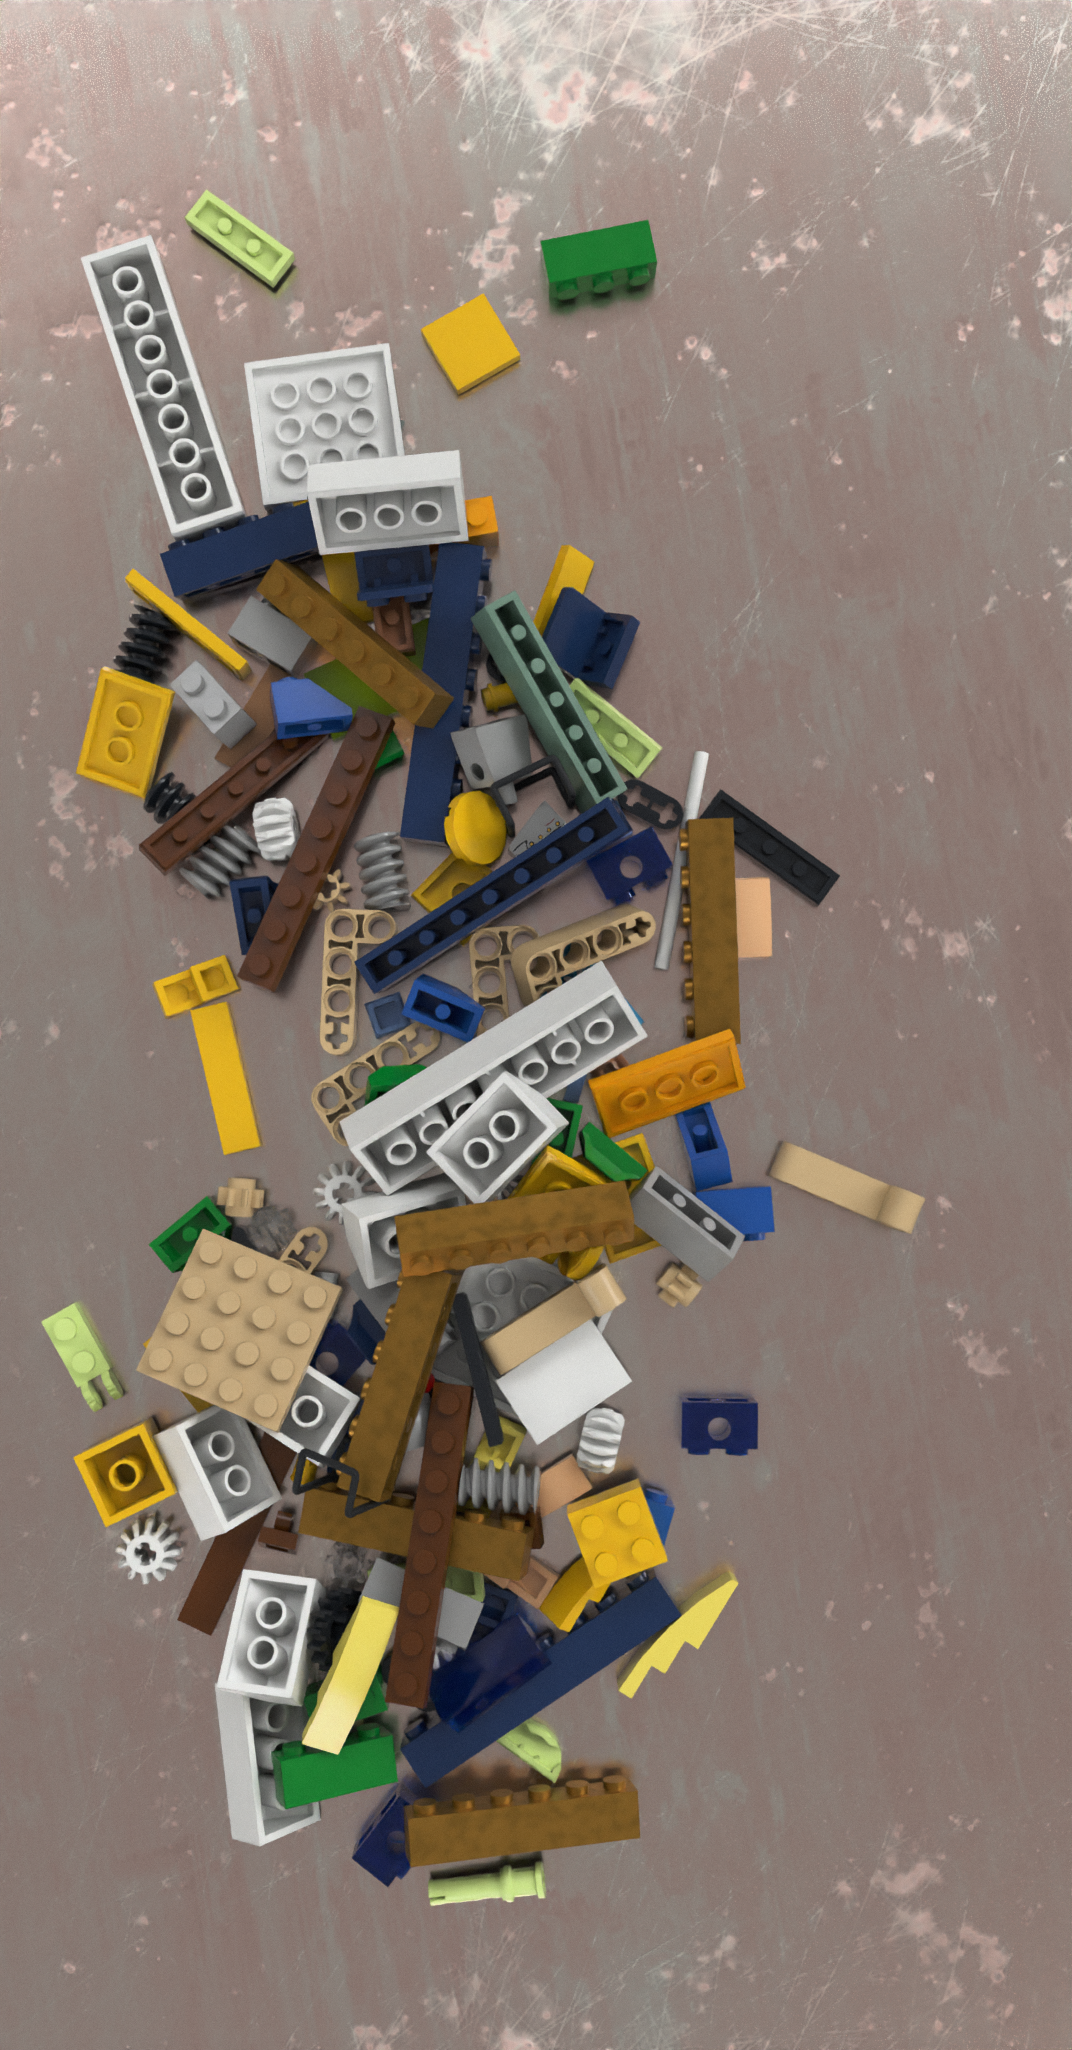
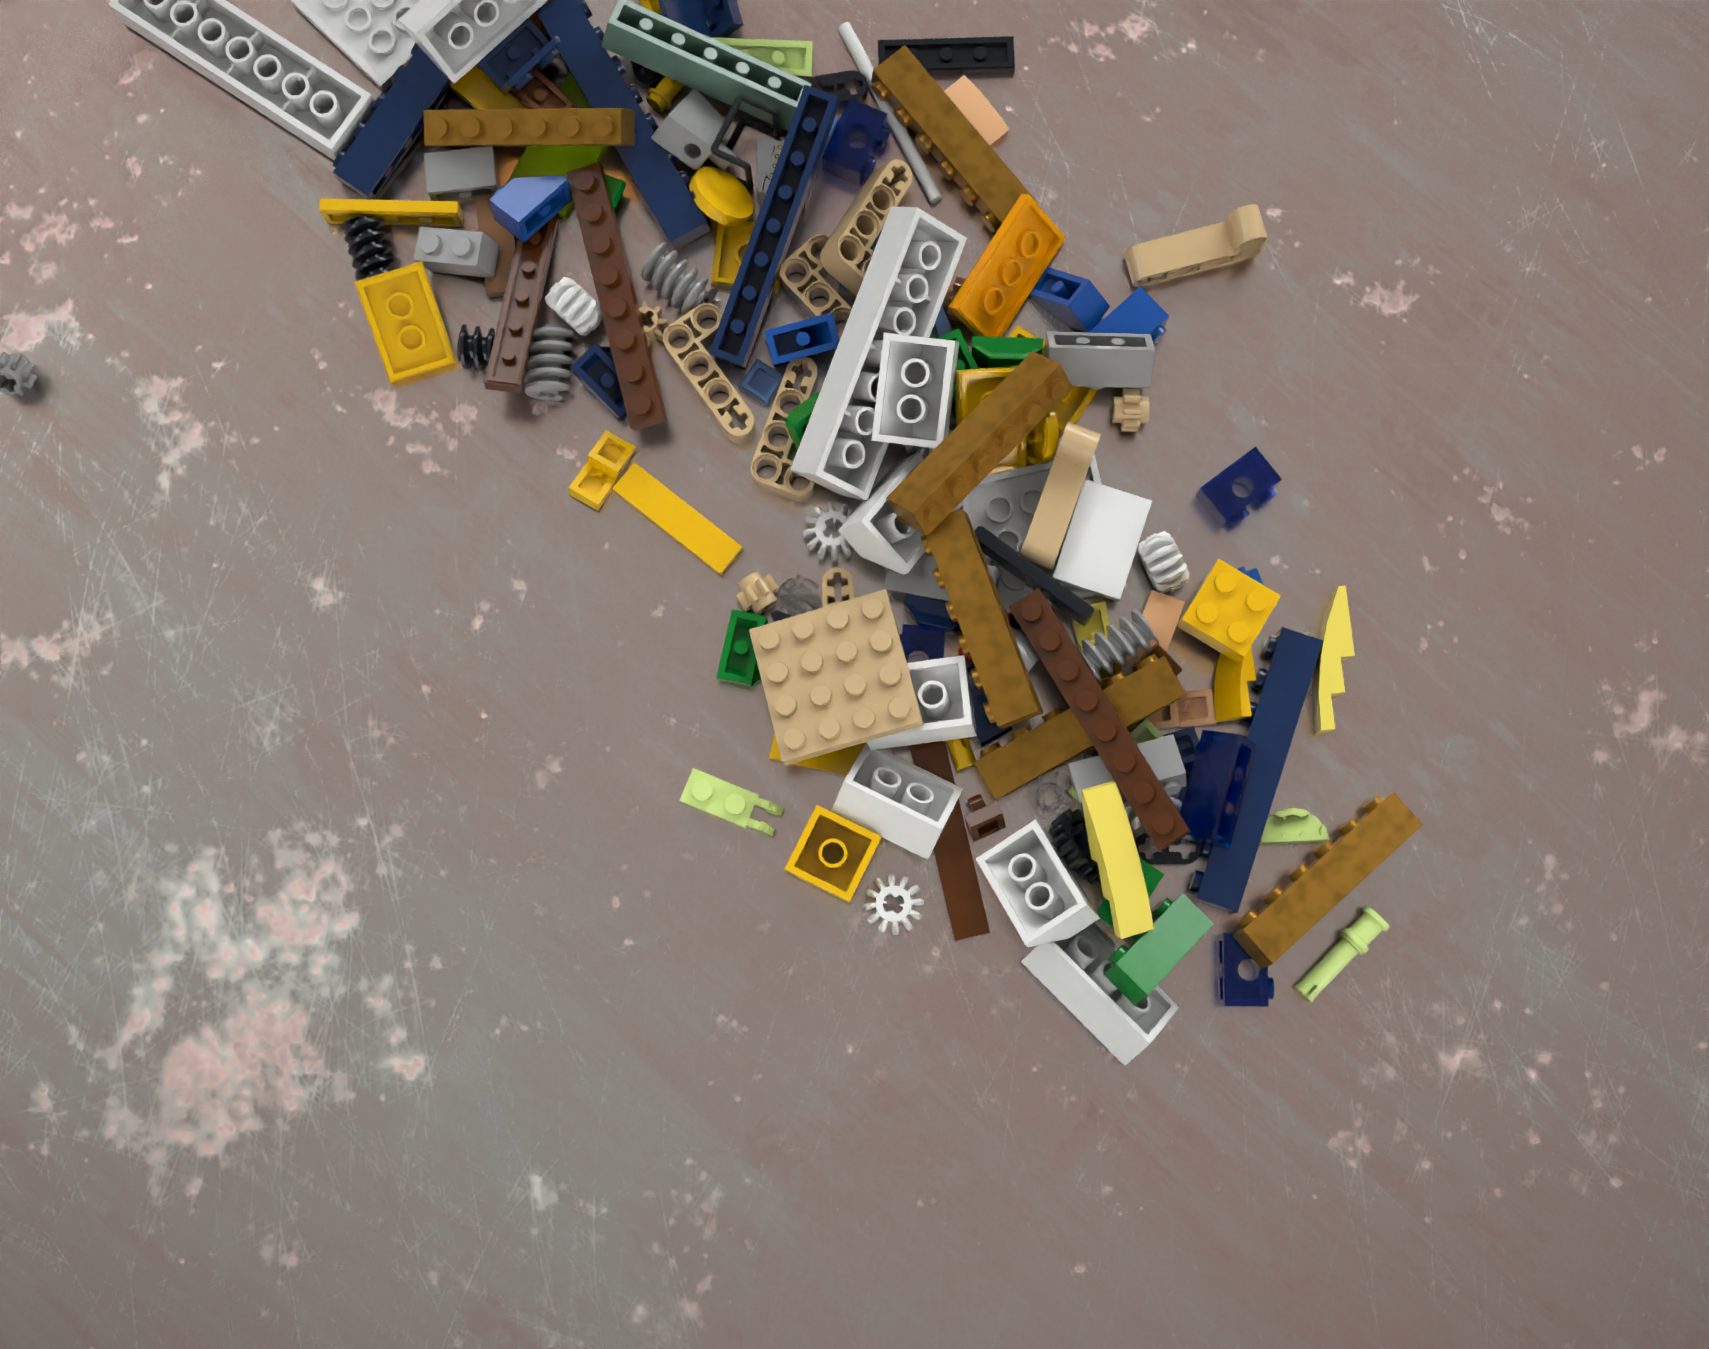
camera: 35 degrees left, 5 degrees down
black piece [292,1434,389,1518] -> none

